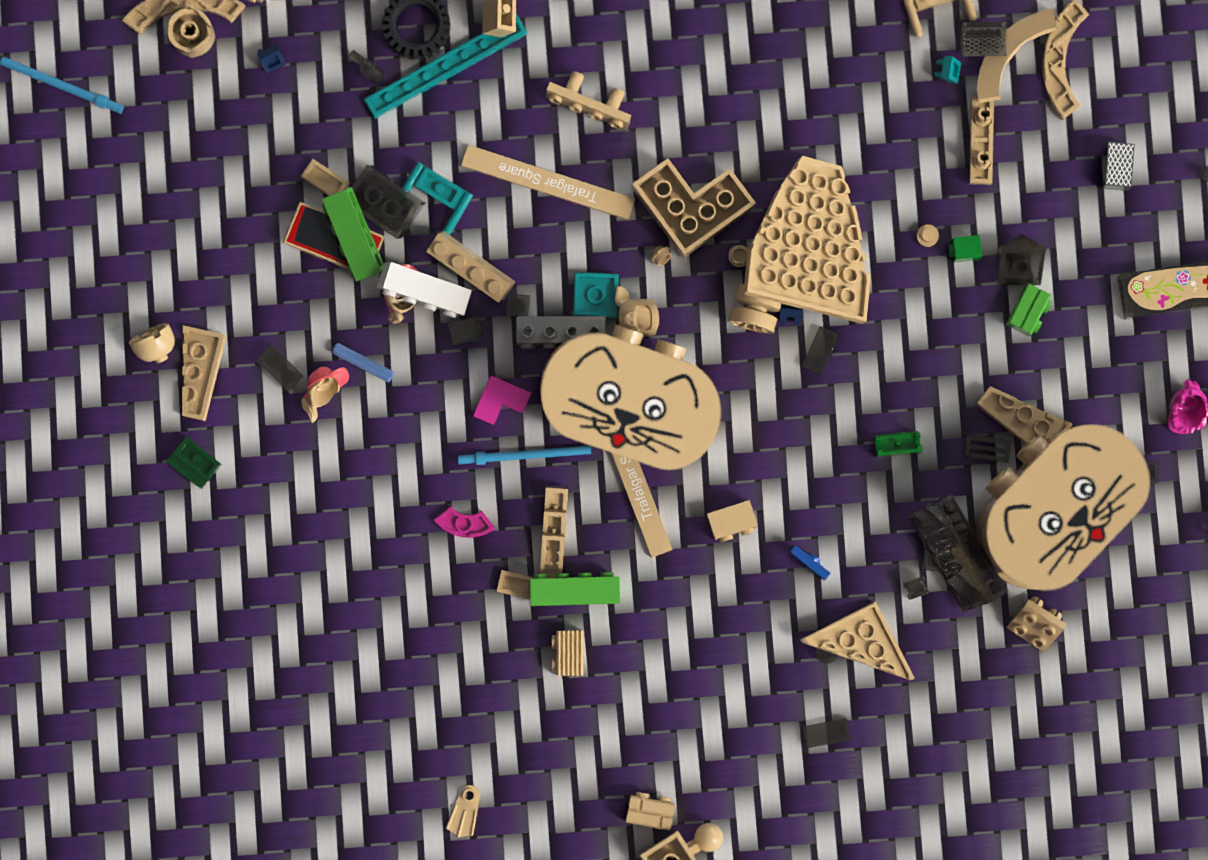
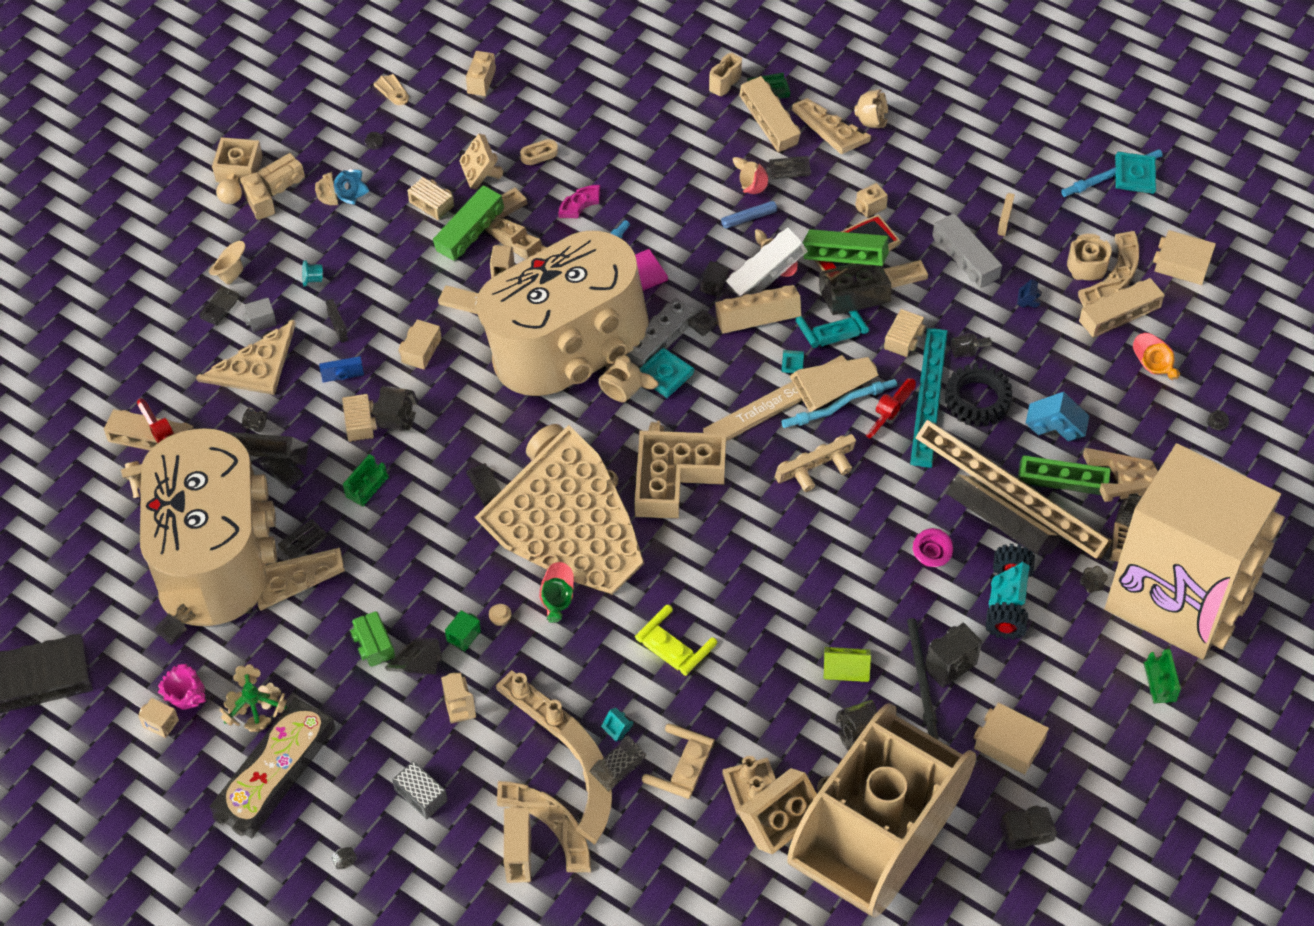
camera: 130 degrees right, 30 degrees down
none -> tan brick [104,409,194,450]
none -> red piece [137,398,174,443]
none -> tan piece [209,241,245,285]
none -> tan plant [219,664,287,732]
none -> tan brick [240,173,275,220]
none -> light grey brick [243,298,277,332]
none -> teal piece [302,260,323,286]
none -> tan tile [315,172,338,205]
none -> clear smoke tile [325,299,348,343]
none -> dark azure piece [334,169,369,205]
none -> tan brick [342,394,377,442]
none -> clear smoke plate [365,132,384,150]
none -> clear smoke brick [373,386,417,432]
none -> tan window [441,673,476,724]
none -> tan plate [459,133,503,190]
none -> tan brick [466,51,496,96]
none -> tan brick [490,245,515,278]
none -> tan brick [504,806,531,883]
none -> tan plate [520,139,558,165]
none -> green hair [539,562,574,623]
none -> neon yellow plate [635,605,718,676]
none -> tan brick [709,52,742,96]
none -> tan brick [739,76,801,153]
none -> medium azure bar [781,379,897,428]
none -> teal tile [782,350,804,373]
none -> tan slope [789,357,878,412]
none -> tan brick [855,183,888,218]
none -> red piece [866,378,916,439]
none -> tan brick [884,309,926,357]
none -> light grey brick [933,214,1002,288]
none -> tan tile [998,193,1015,236]
none -> teal plate [1115,151,1156,194]

